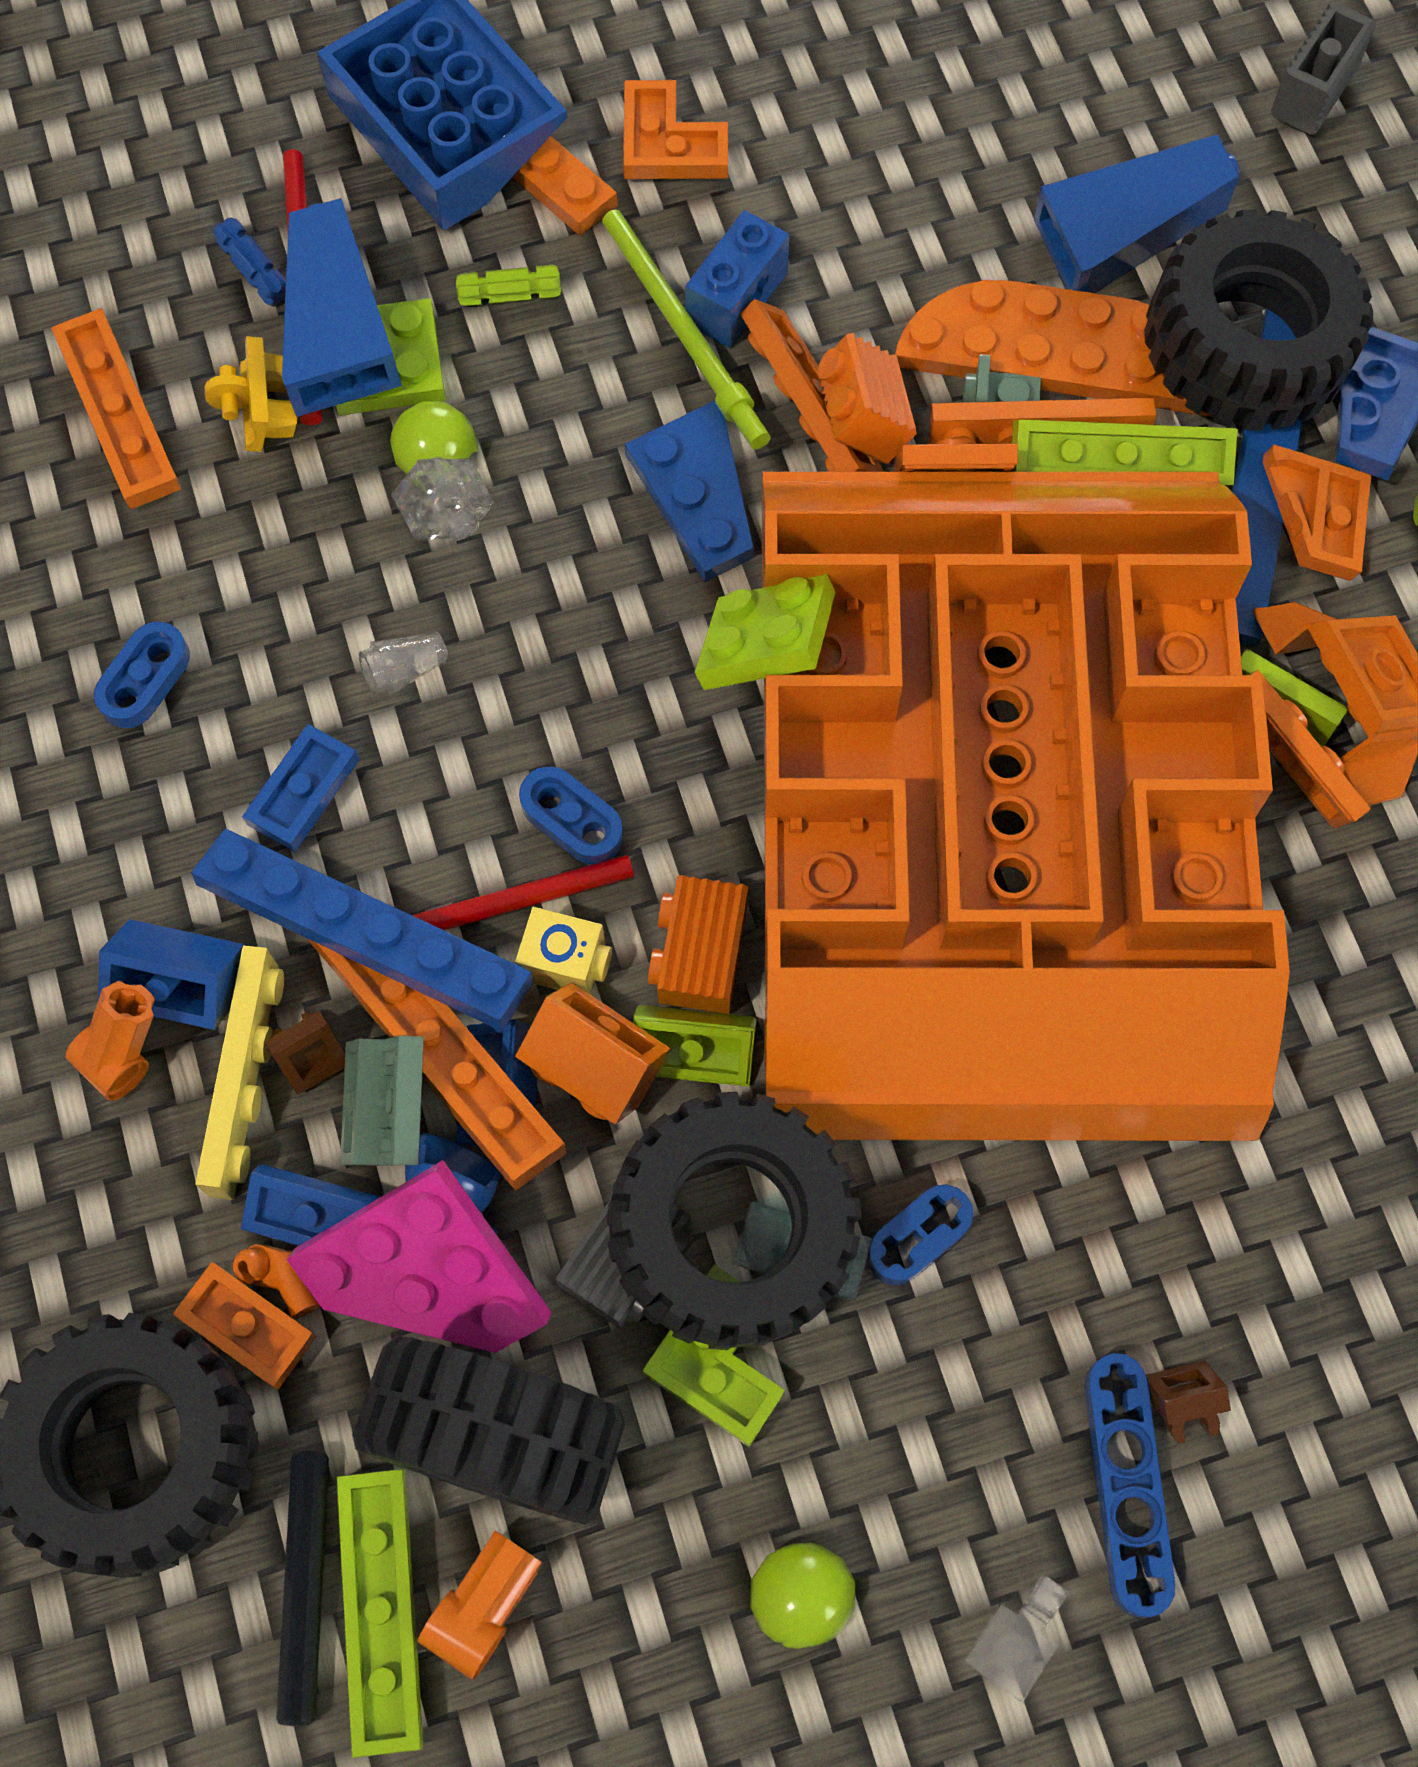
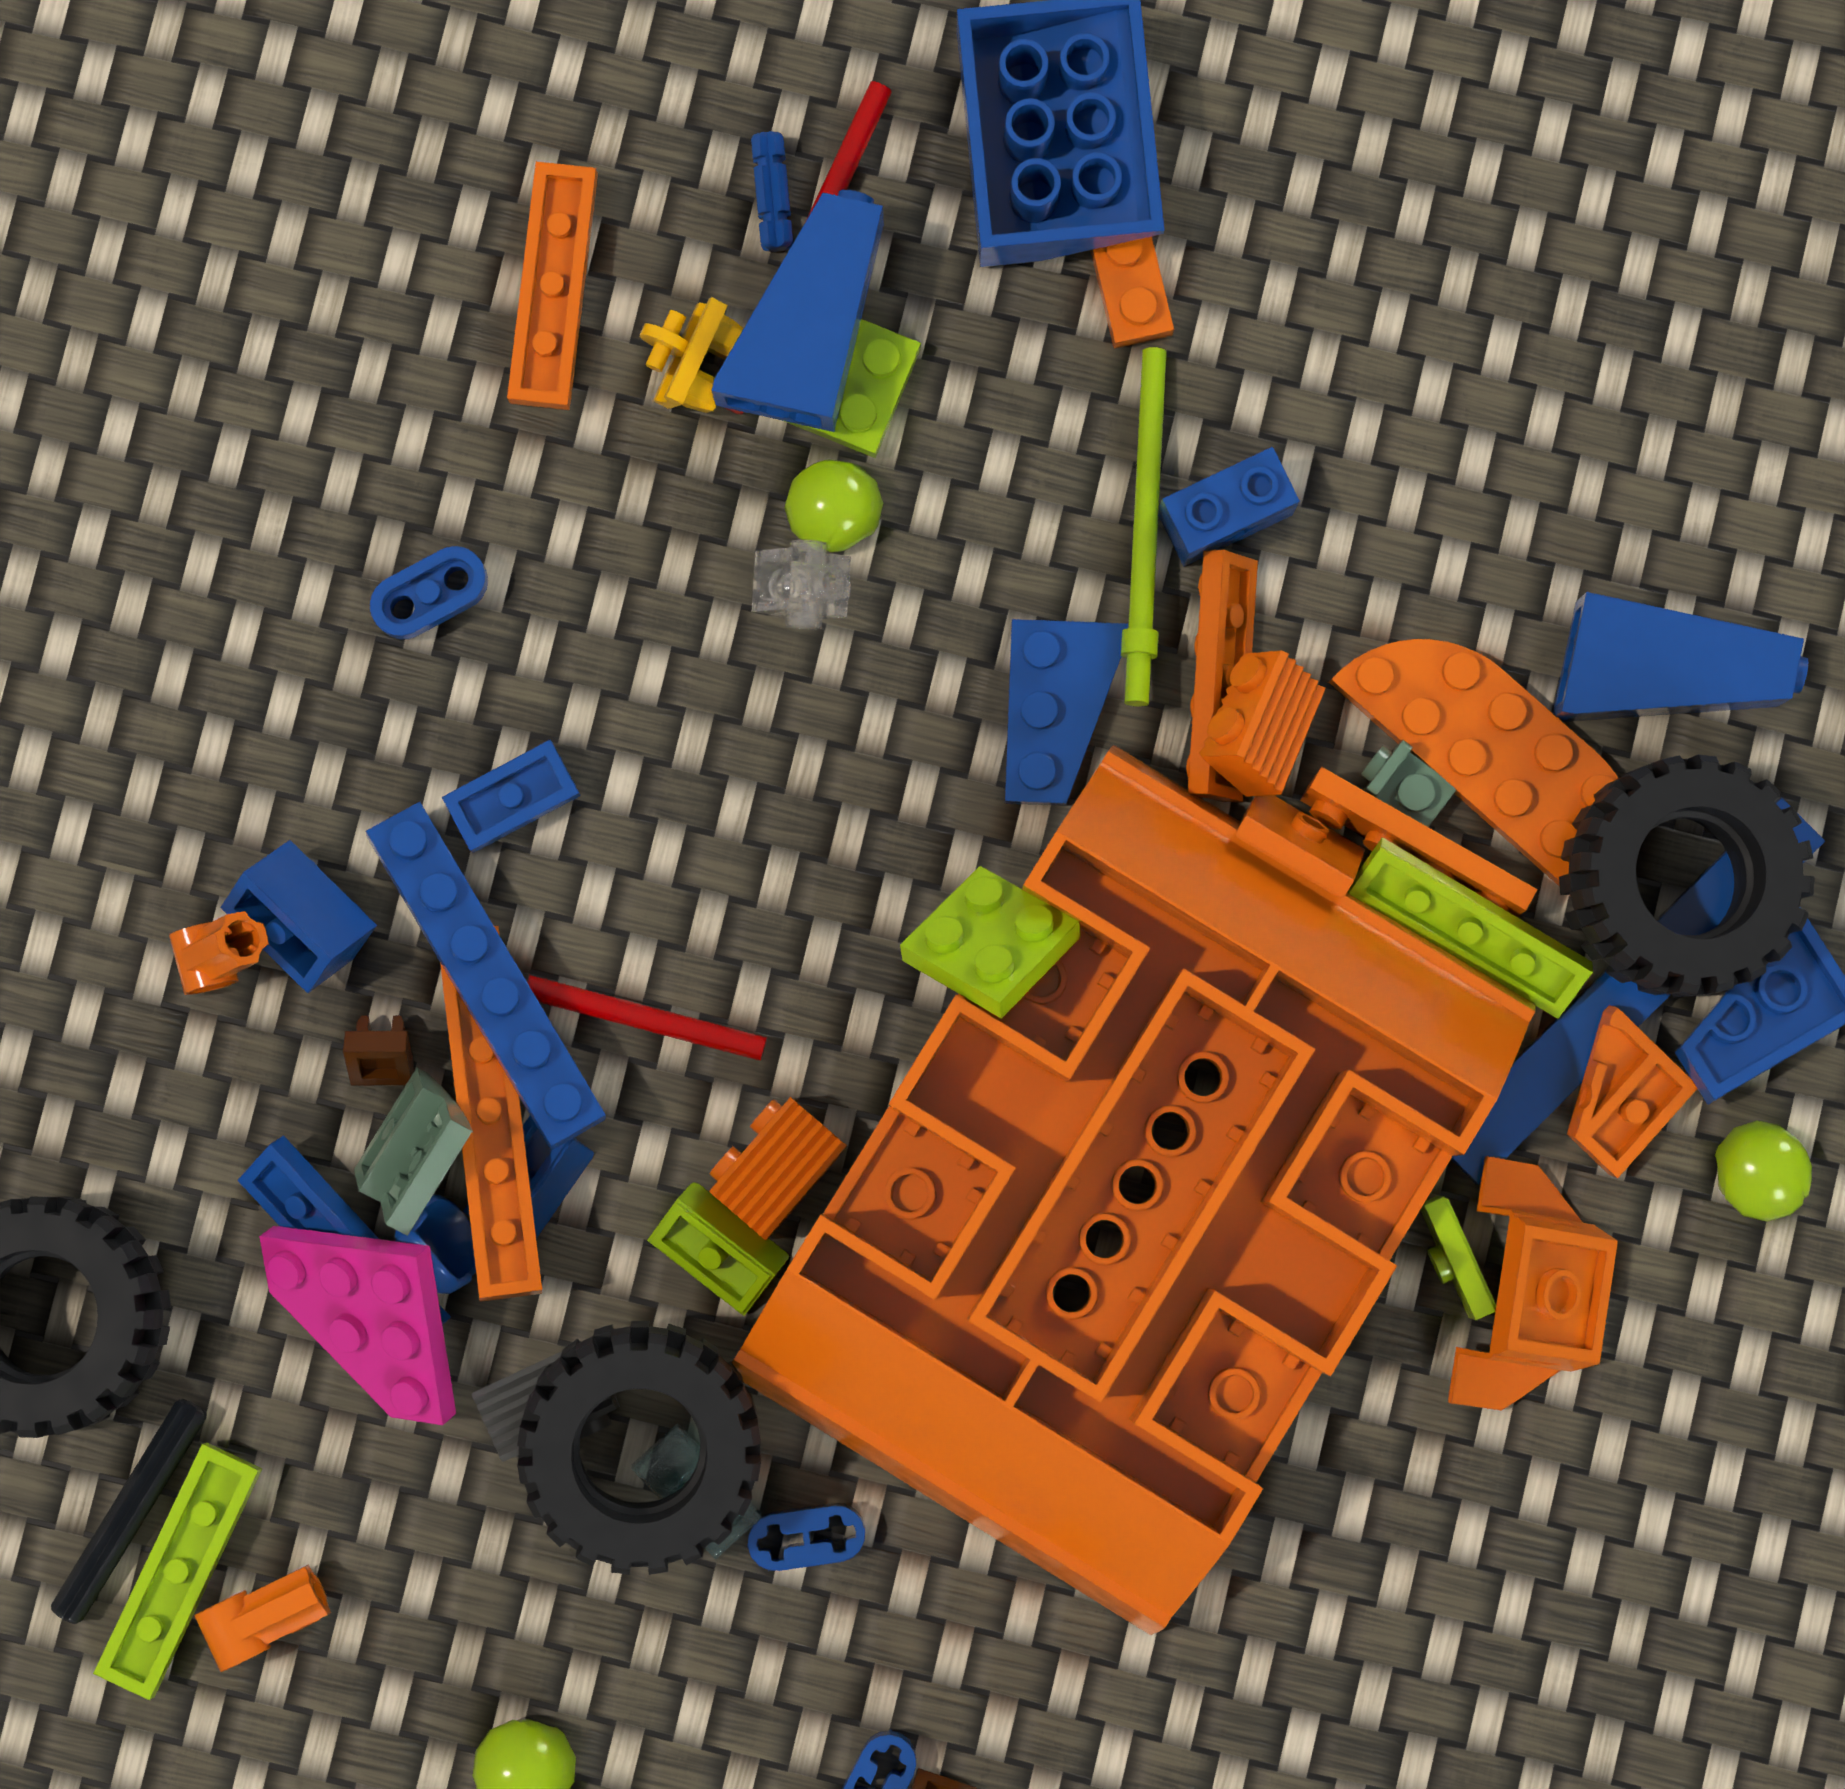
camera: 30 degrees right, 15 degrees up
orange plate [172,1262,317,1390] -> none
light yellow plate [195,945,284,1200] -> none
orange arm [233,1244,320,1319] -> none
black tyre [352,1336,625,1525] -> none
clear cone [359,631,449,695] -> none
lime axle [456,265,561,306] -> none
light yellow brick [515,907,612,994] -> none
orange brick [515,982,671,1125] -> none
blue plate [519,767,623,864] -> none
orange plate [623,80,728,179] -> none
lime plate [642,1264,785,1447] -> none
orange plate [1250,670,1371,828] -> none

